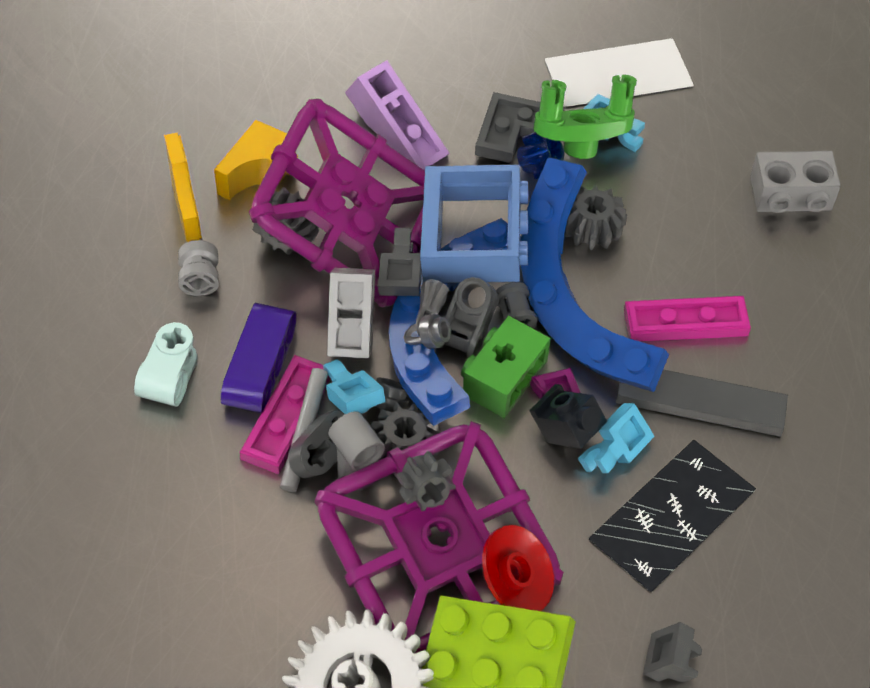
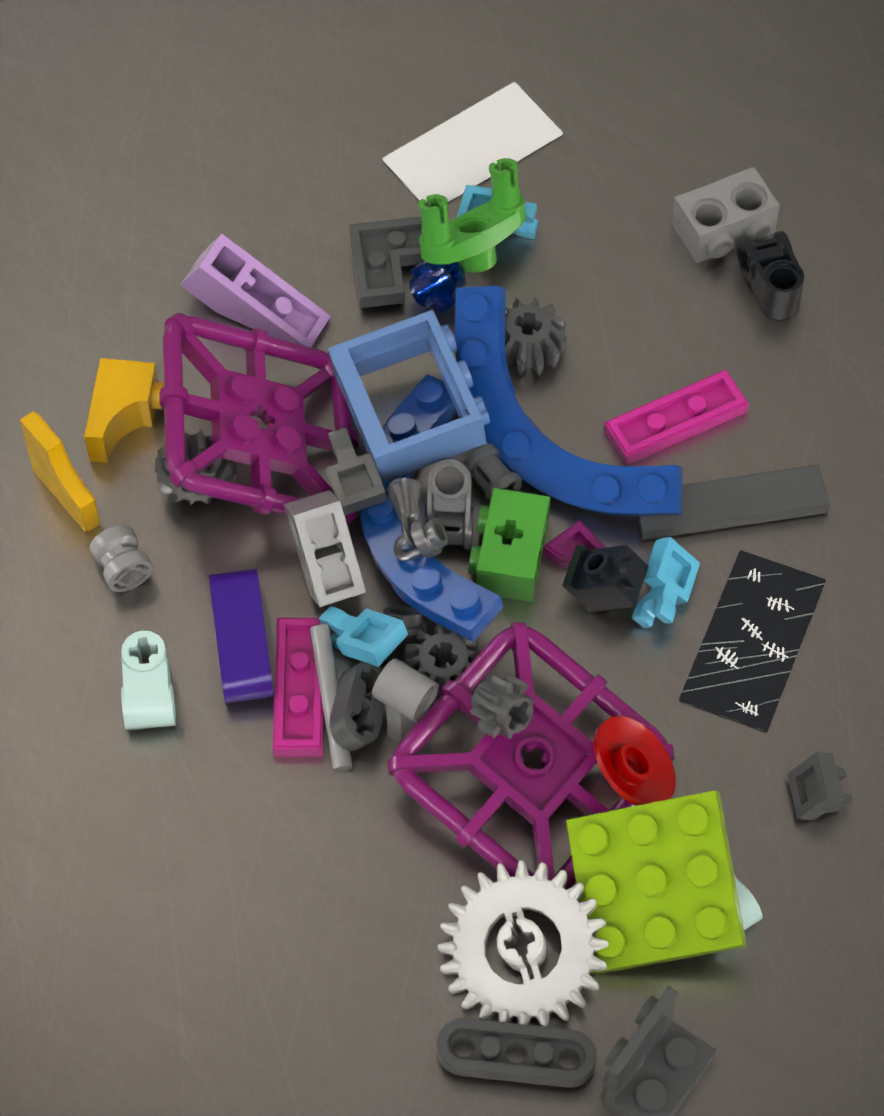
camera: 20 degrees left, 5 degrees up
none -> black piece [737,231,804,320]

